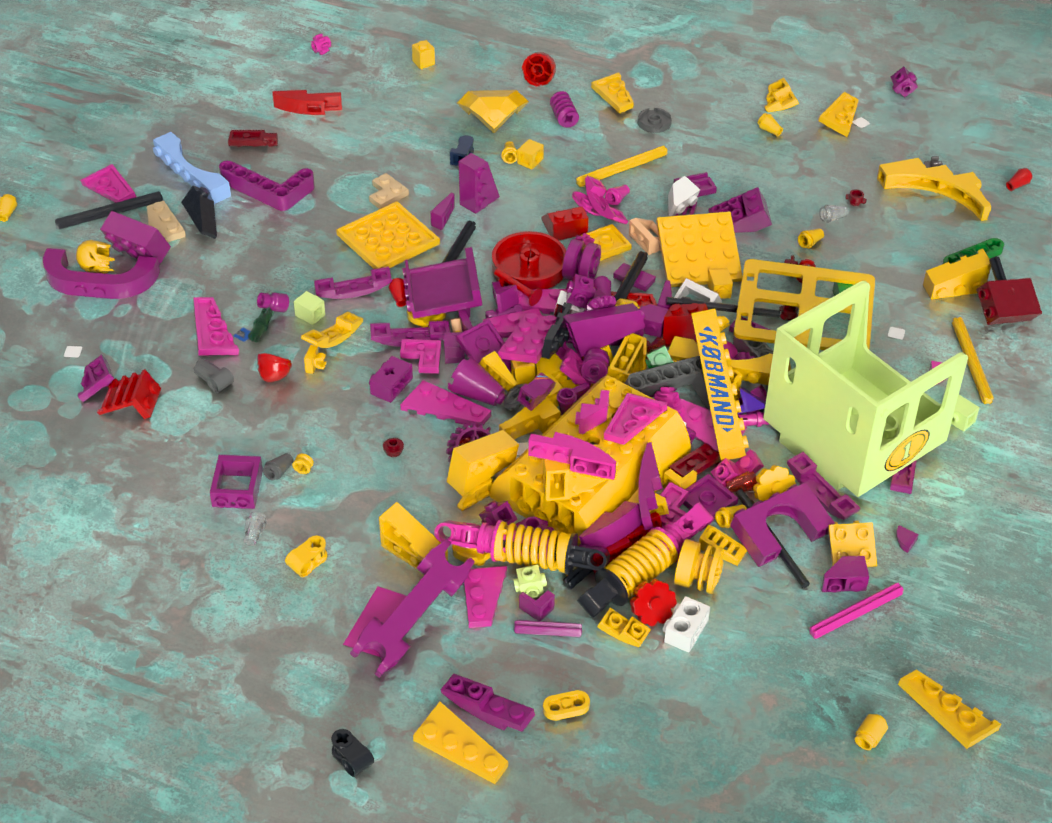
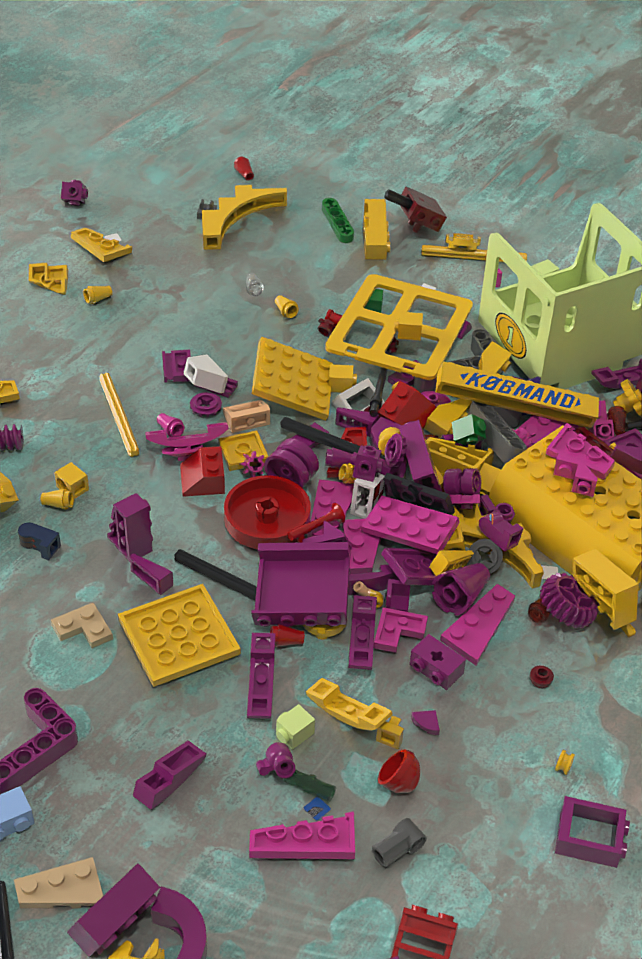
camera: 80 degrees left, 0 degrees up
black slope [181,185,217,239] -> none
dark grey cone [263,453,293,480] -> none
dark grey tile [638,108,672,133] -> none
magenta slope [708,187,772,233] -> none
dark red plate [845,189,867,206] -> none
none -> magenta slope [133,740,207,810]
none -> magenta gear [190,392,222,417]
none -> yellow brick [394,312,423,341]
none -> magenta tile [411,710,440,735]
none -> yellow plate [445,233,481,250]

